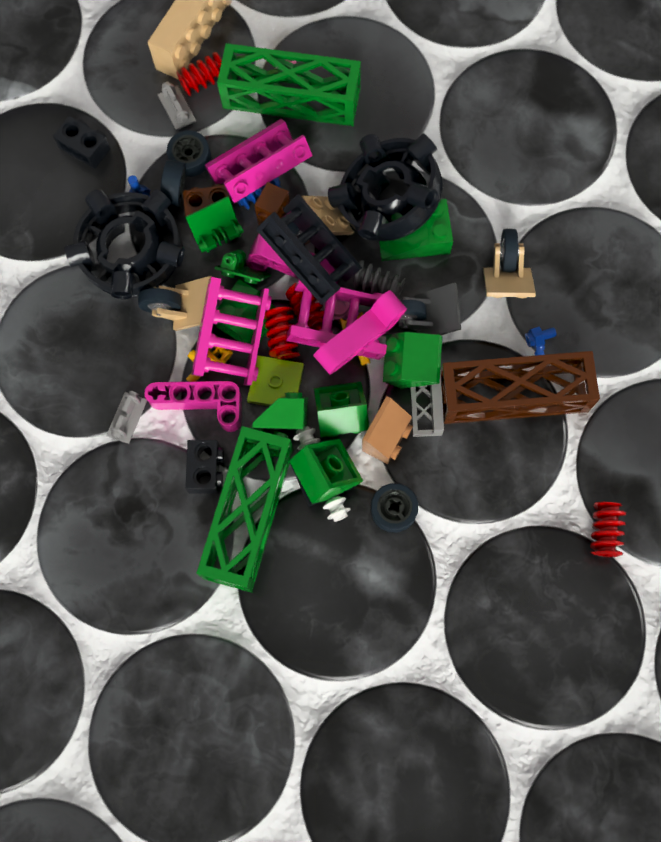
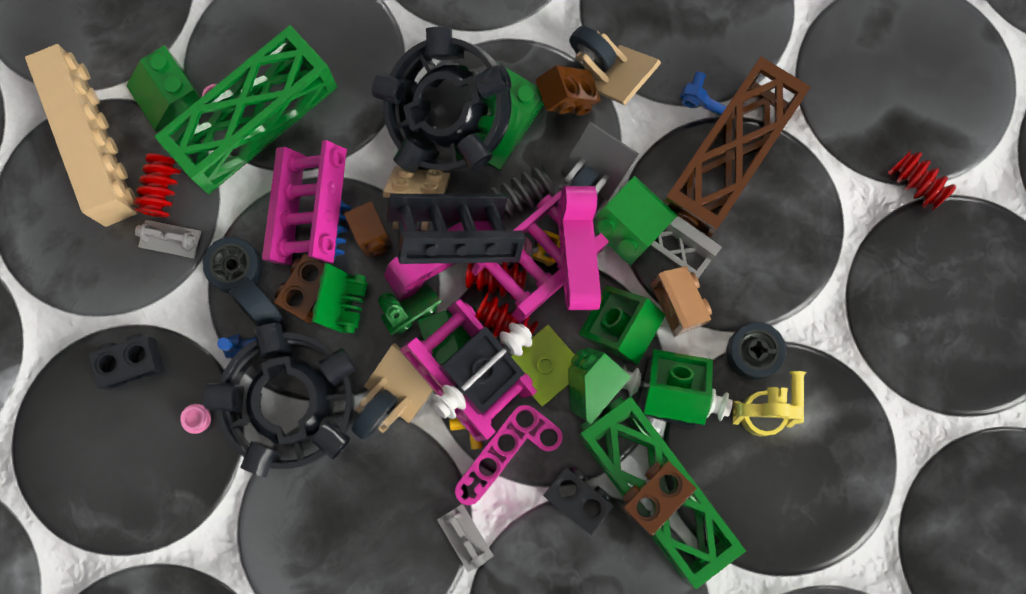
camera: 55 degrees left, 5 degrees up
none -> green slope [126,45,201,132]
none -> bright pink plate [180,404,211,434]
none -> black plate [432,323,532,419]
none -> reddish brown brick [535,65,601,116]
none -> reddish brown brick [621,461,697,536]
none -> light yellow piece [733,371,807,437]

